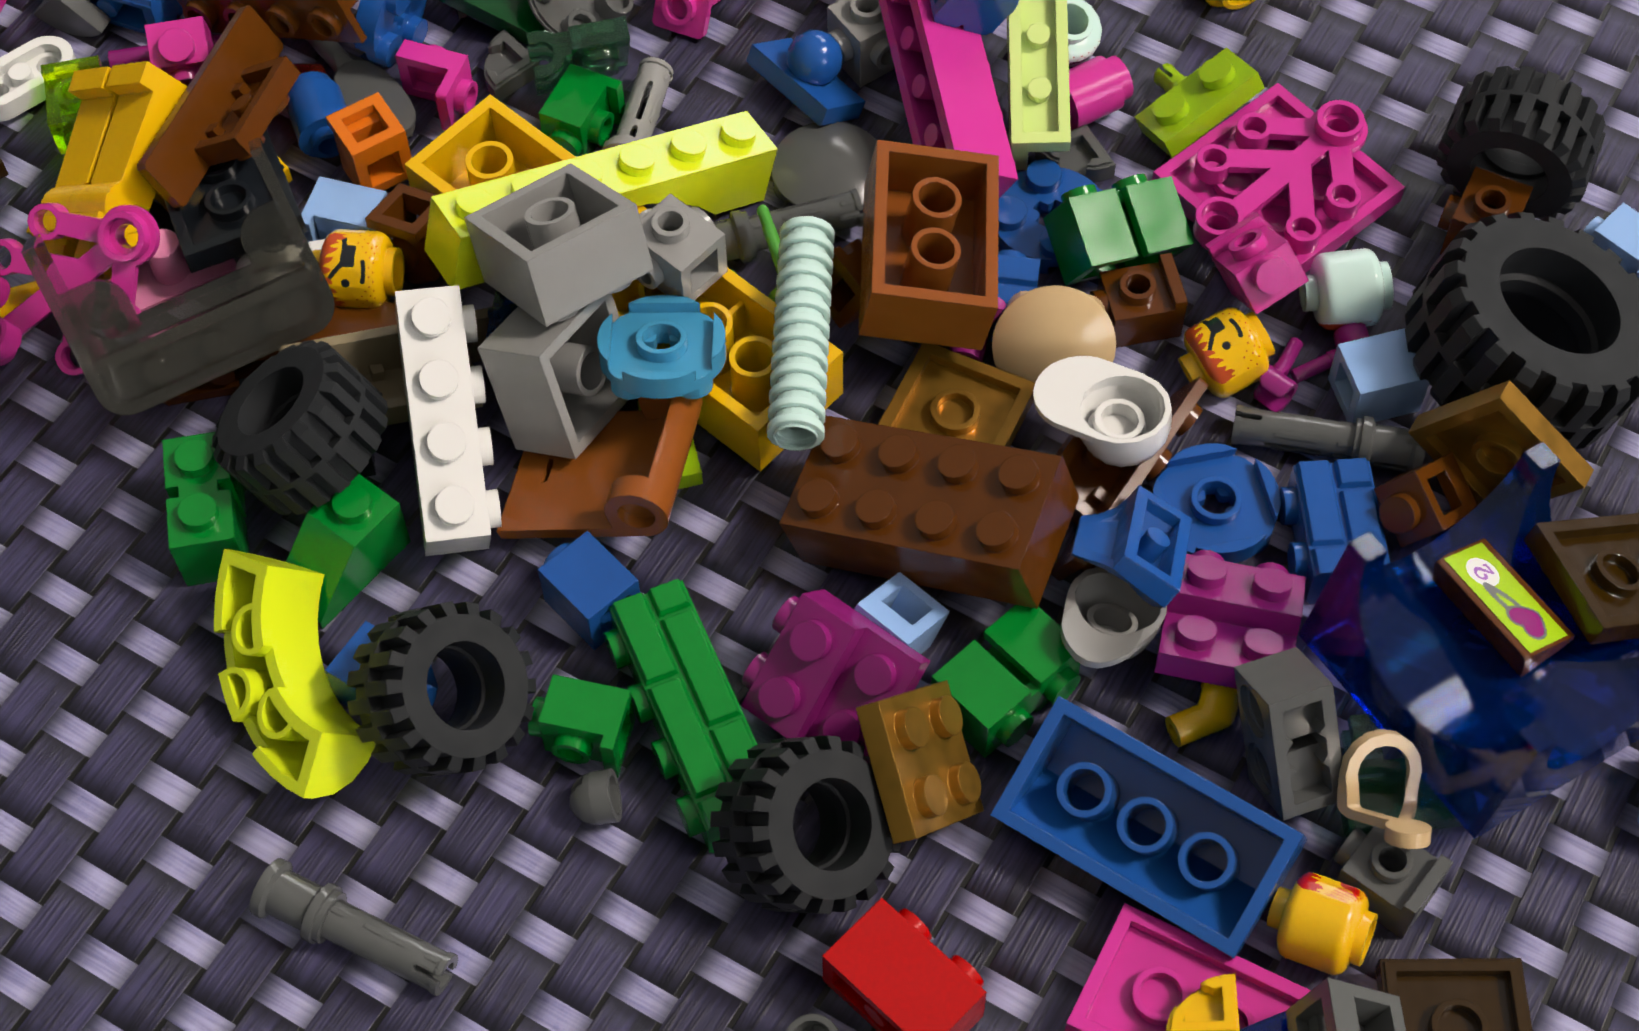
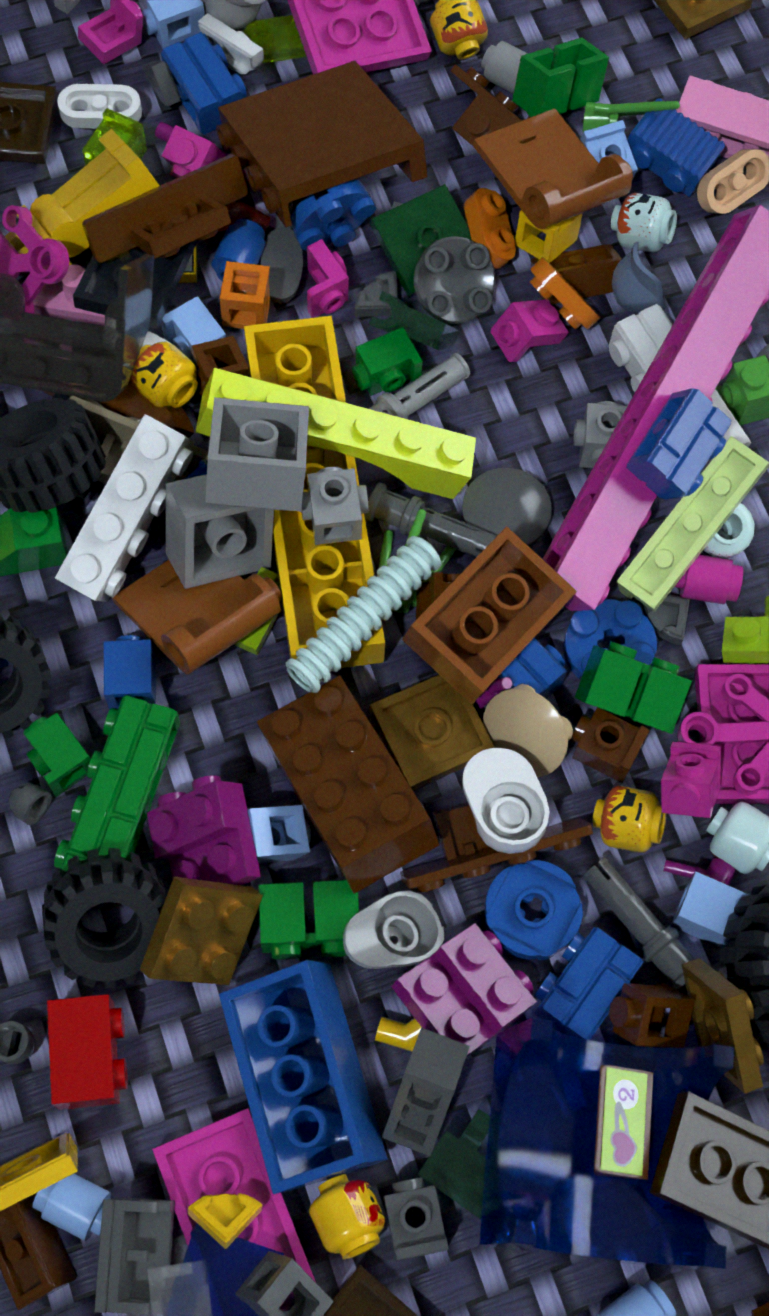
camera: 35 degrees right, 10 degrees up
dark azure plate [597,295,727,400] -> none
blue tile [746,30,866,126] -> none
blue slope [1071,485,1192,608] -> none
magenta hand [1253,337,1303,412] -> none
tan piece [1337,729,1432,849] -> none

